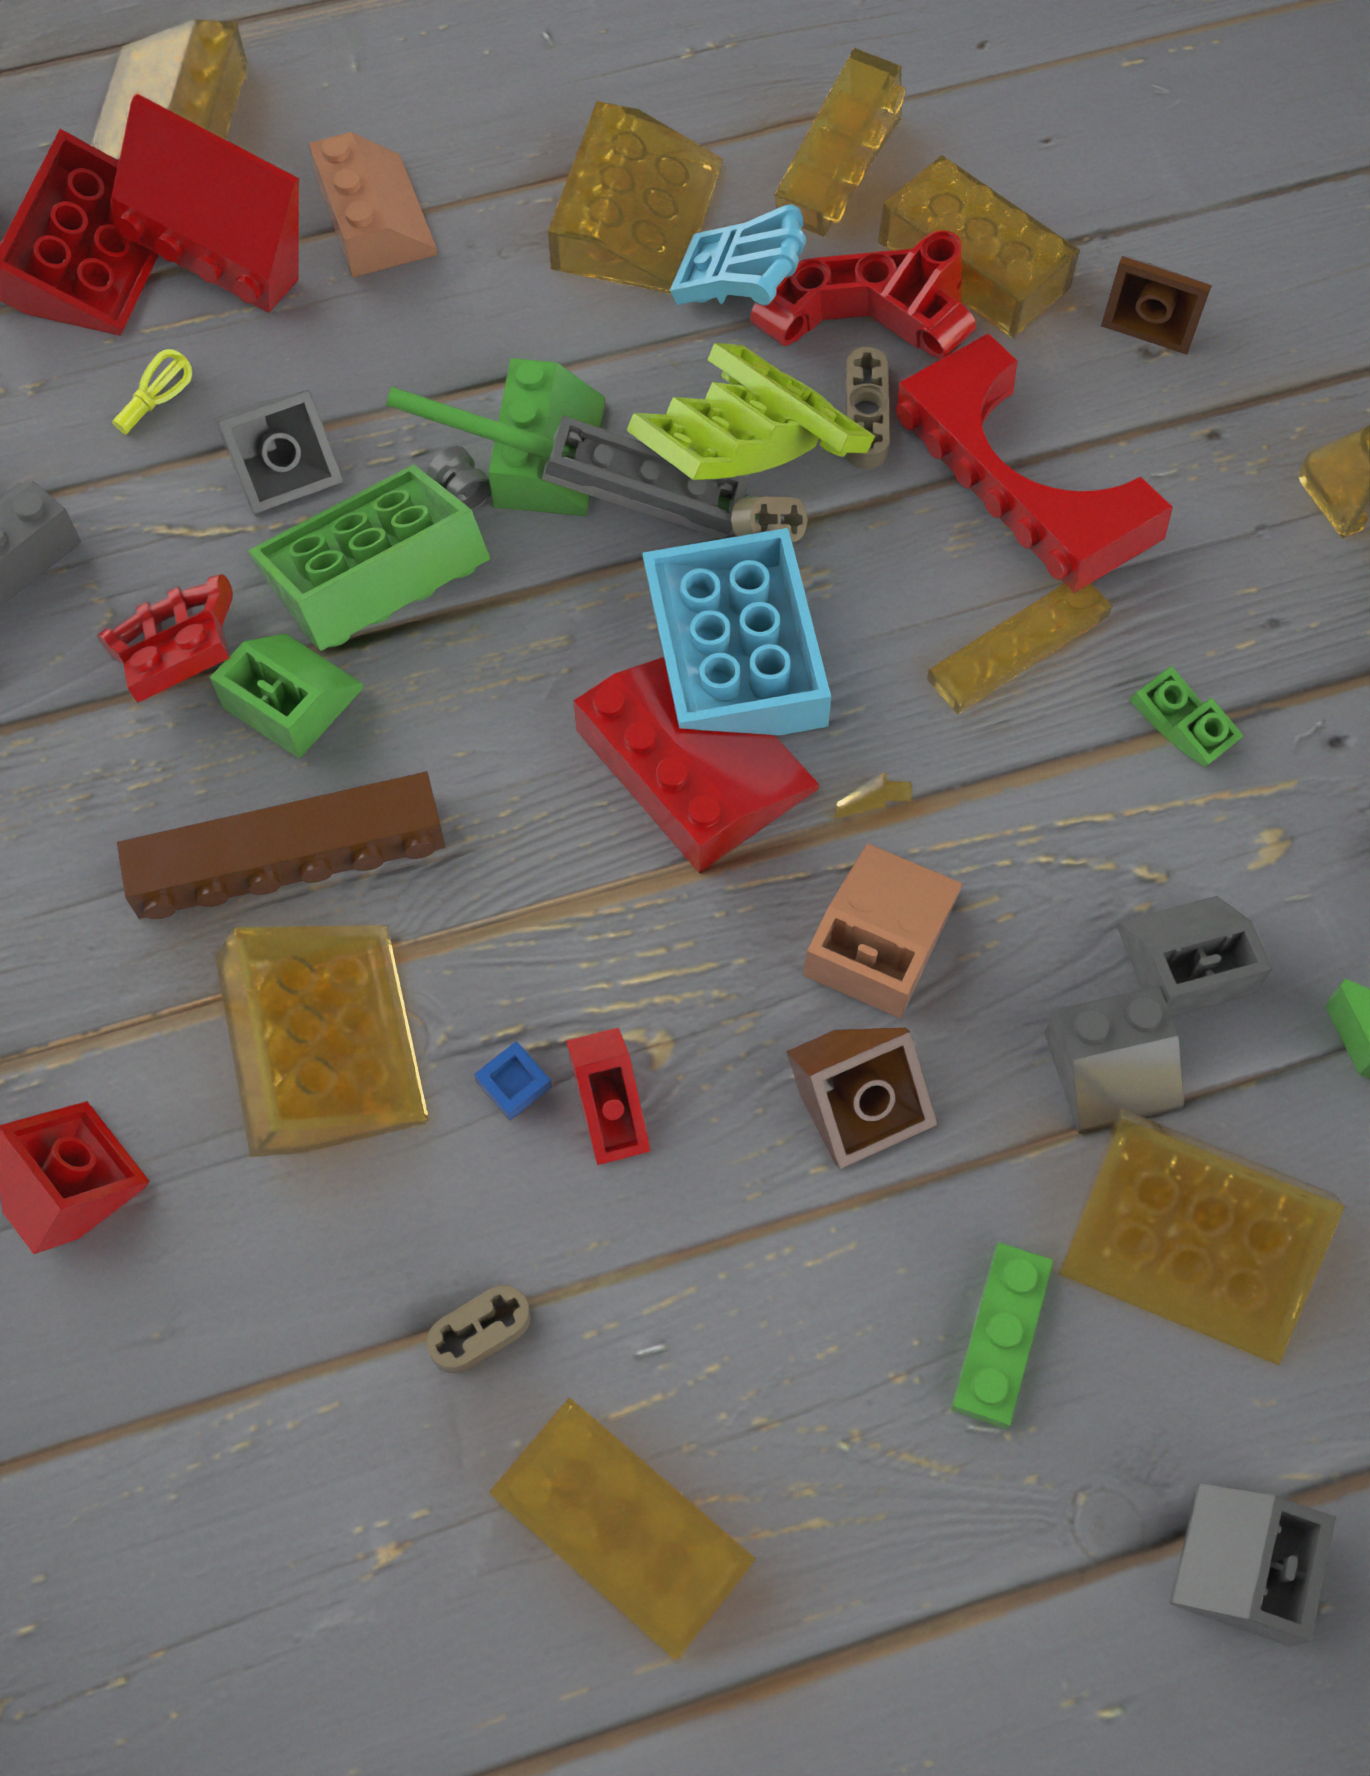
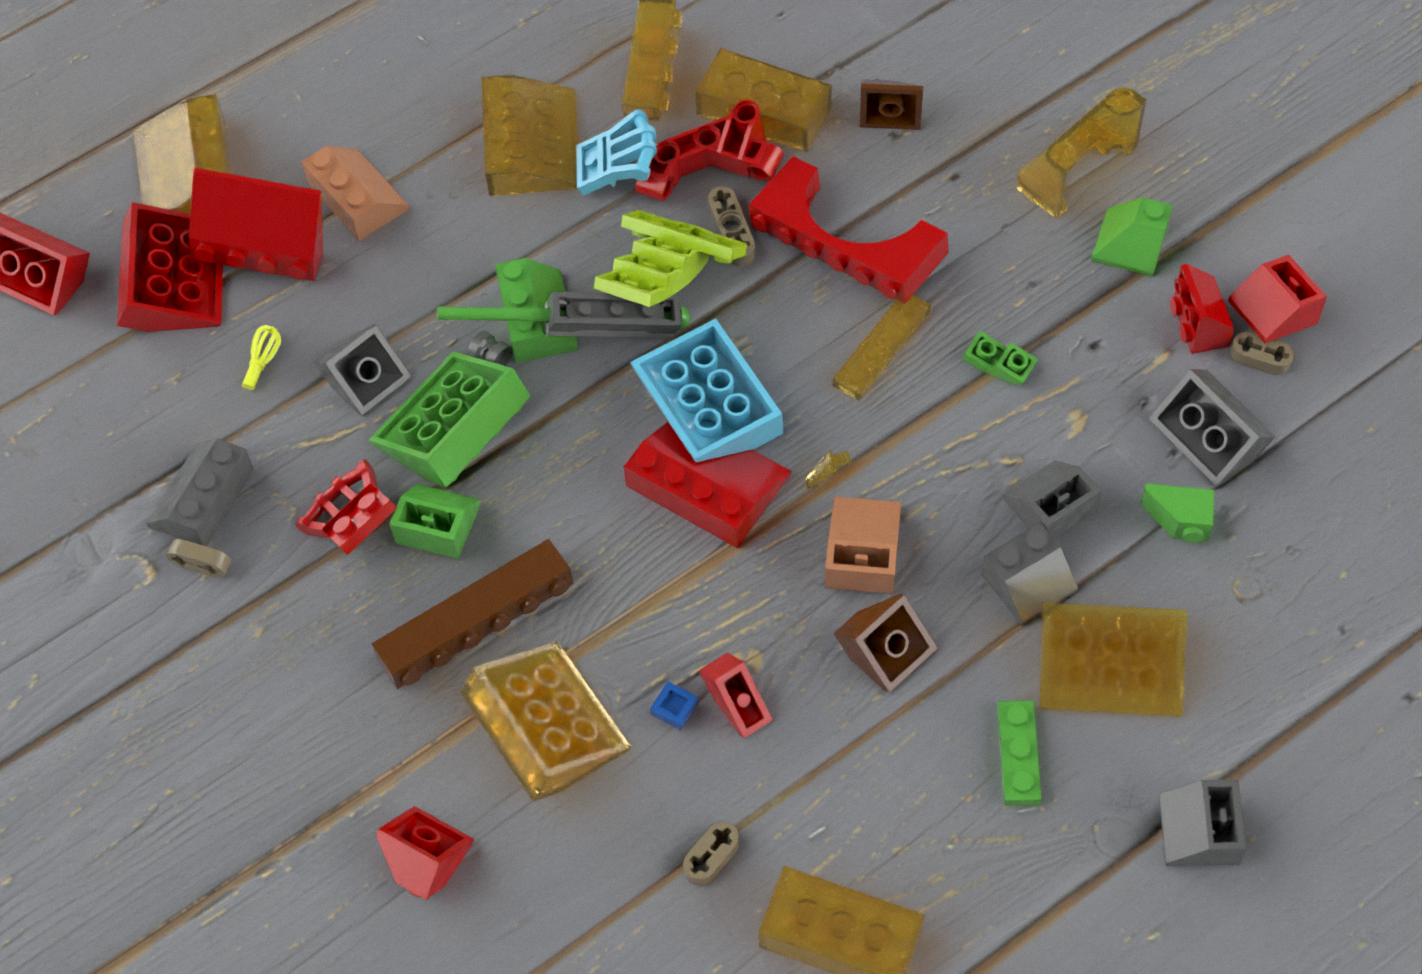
camera: 15 degrees left, 5 degrees down
dark tan beam [731,496,807,542] -> none

